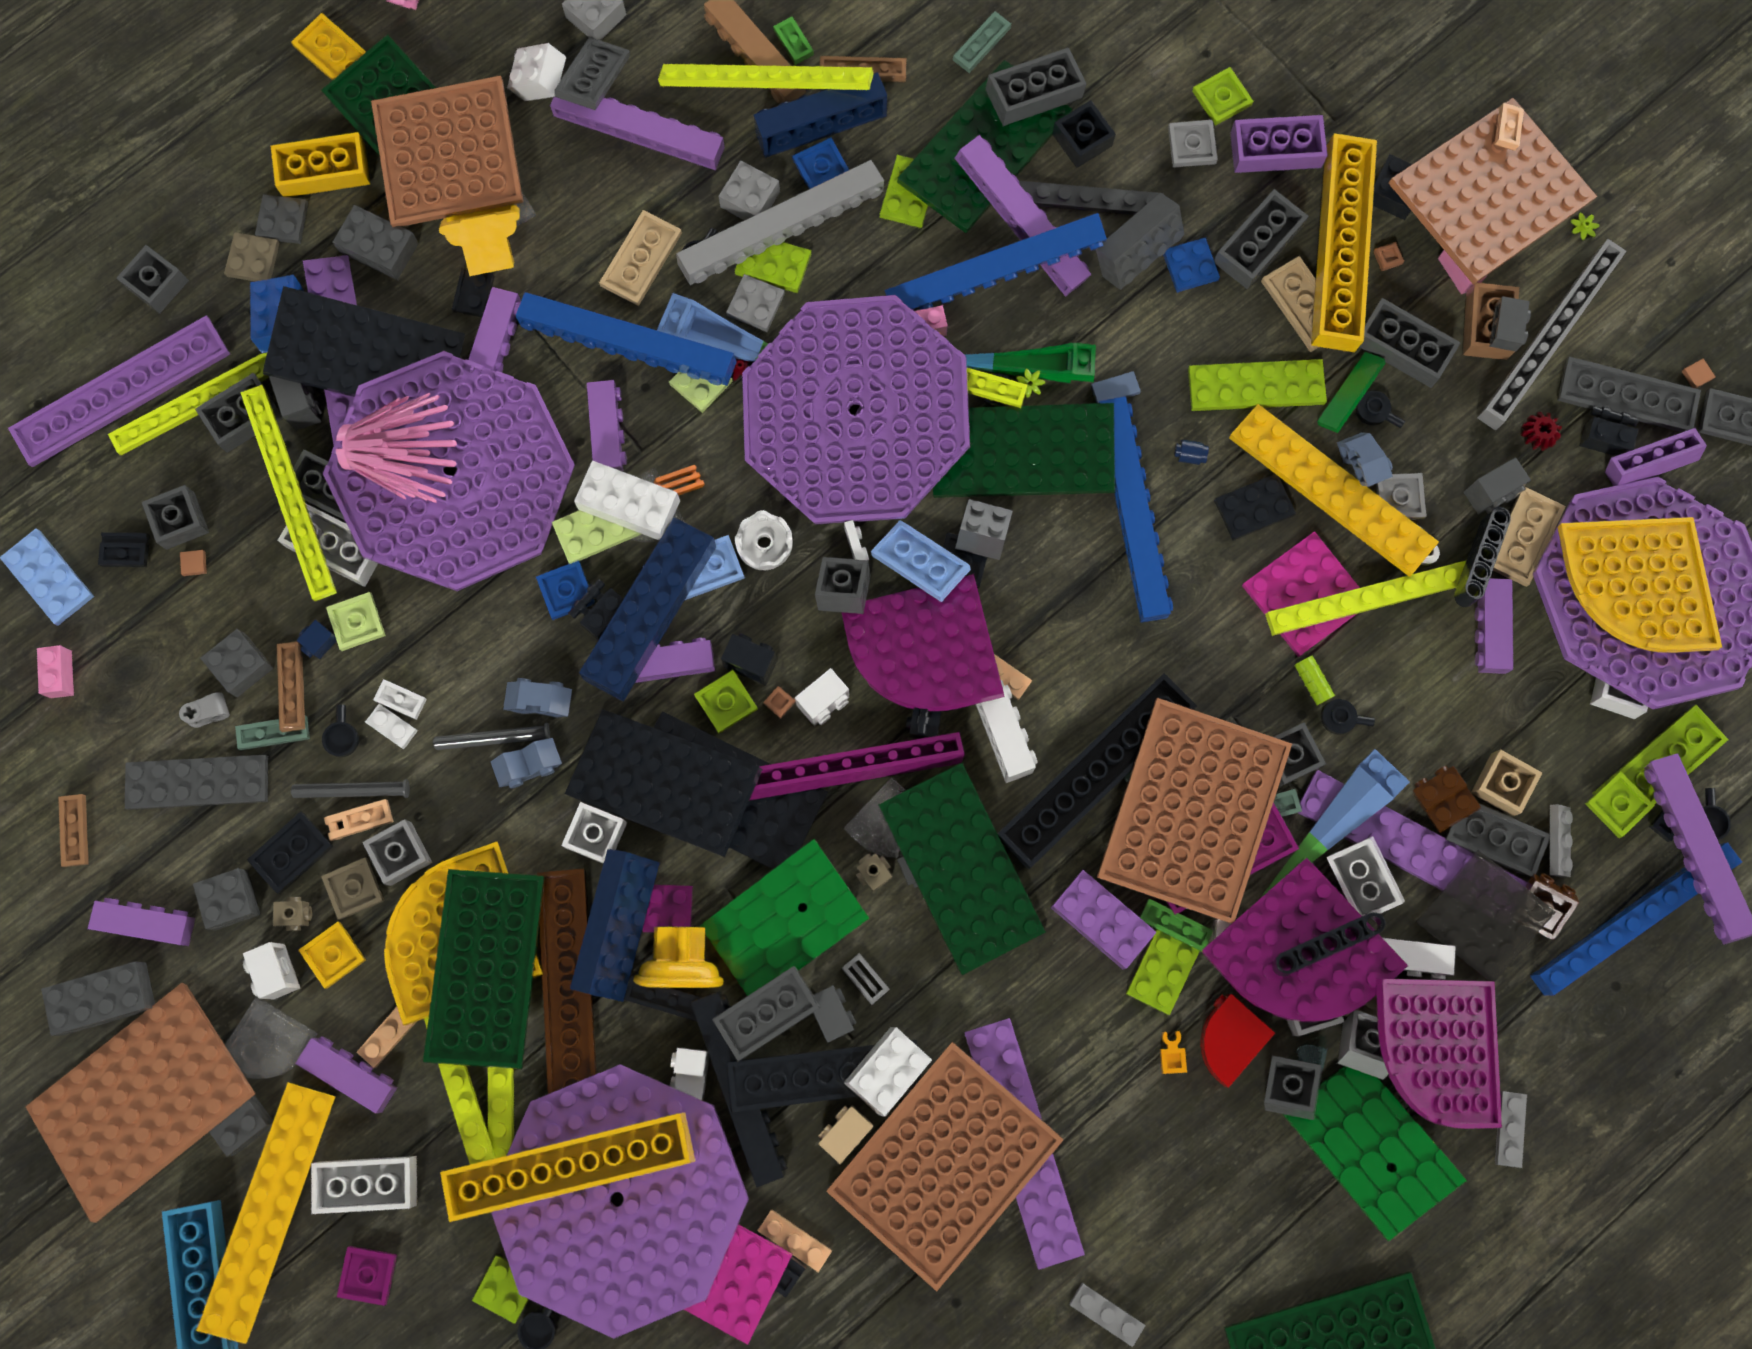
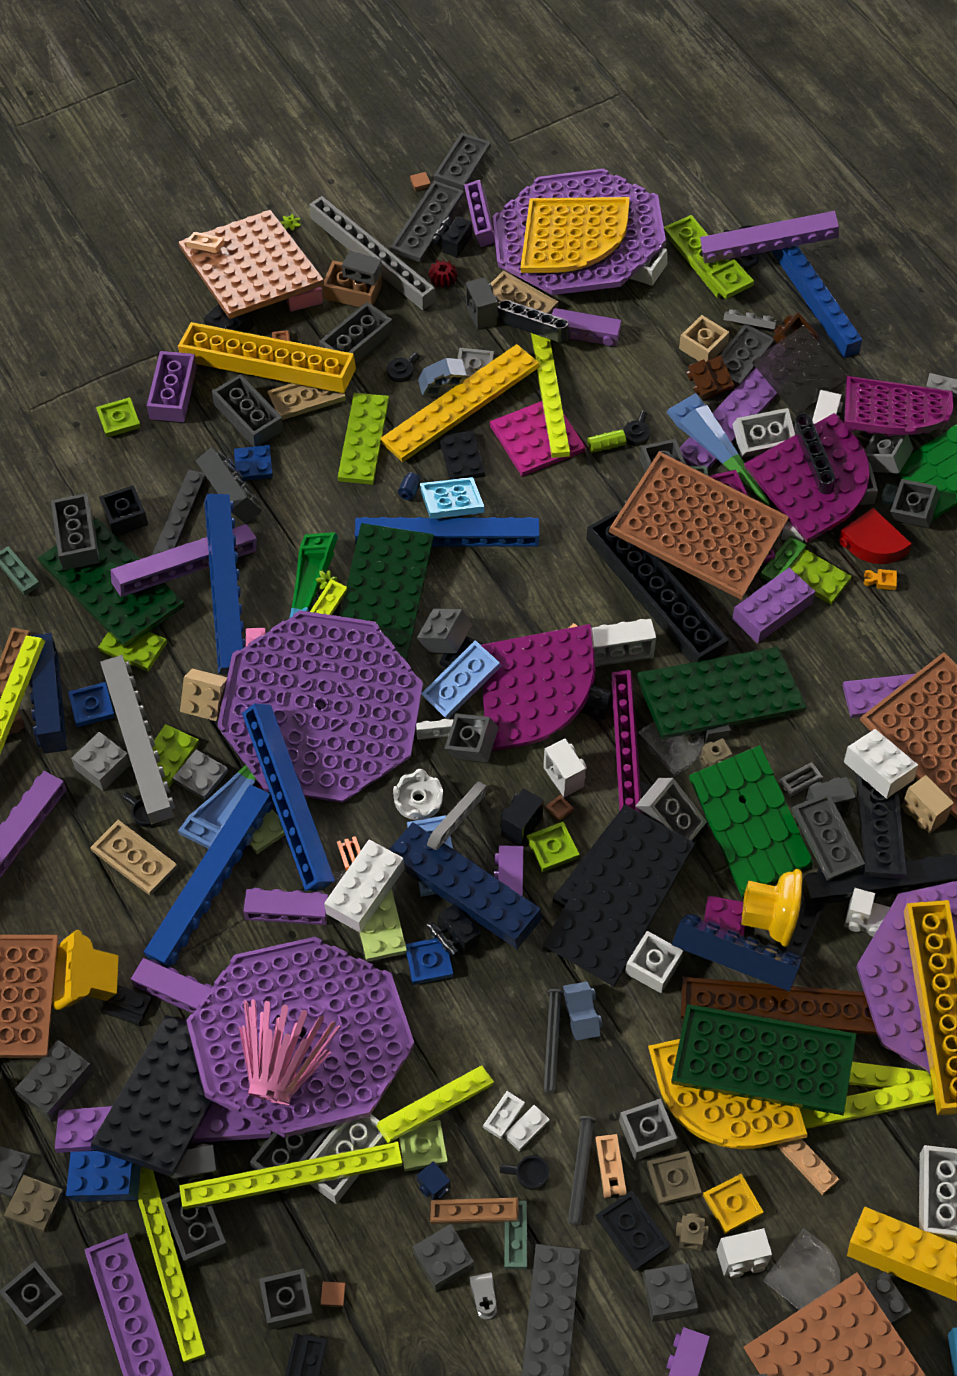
camera: 80 degrees left, 20 degrees down
medium lavender brick [295,1036,398,1113] -> none
sand blue brick [503,678,572,717] -> none
sand blue tile [1090,371,1141,404] -> none
light grey plate [1168,120,1218,167] -> none
green tile [1317,352,1386,433] -> none
none -> tan brick [180,669,227,721]
none -> blue brick [242,703,335,891]
none -> neon yellow plate [376,1065,494,1143]
none -> medium azure plate [420,477,484,519]
none -> light grey beam [427,781,488,850]
none -> light grey brick [636,778,707,841]

